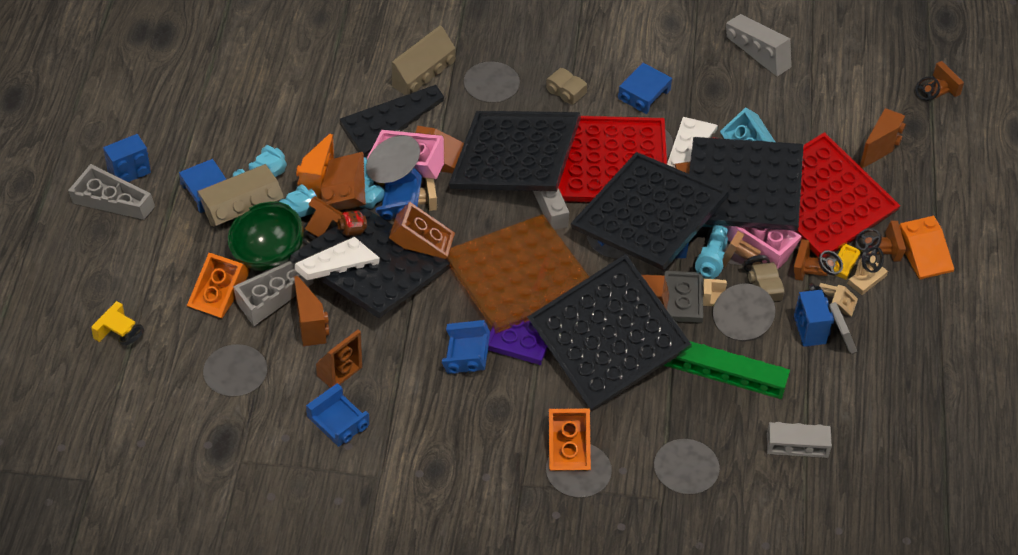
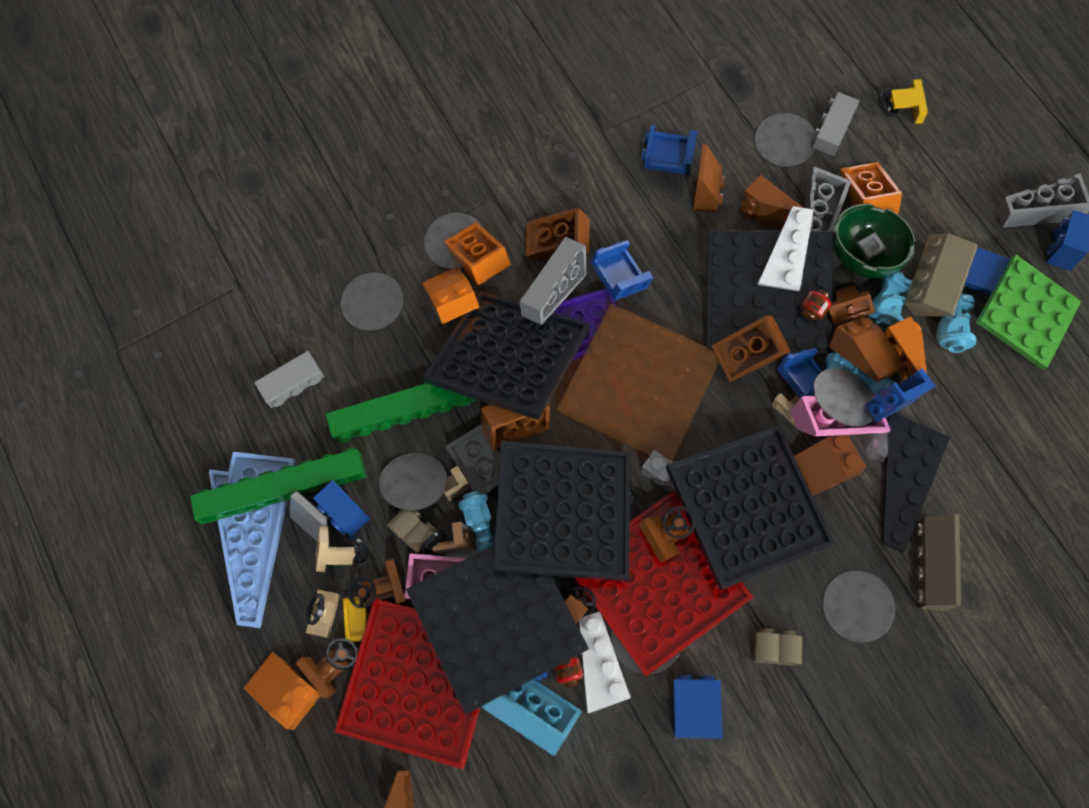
camera: 155 degrees right, 20 degrees up
none -> green brick [190,448,367,525]
none -> light blue wing [209,452,296,628]
none -> orange slope [422,266,479,324]
none -> light grey wedge [520,237,587,325]
none -> dark orange slope [526,208,590,258]
none -> dark orange piece [639,507,695,562]
none -> light grey brick [812,92,860,156]
none -> light grey tile [856,232,886,261]
none -> blue panel [865,369,936,422]
none -> bright green plate [976,255,1081,369]

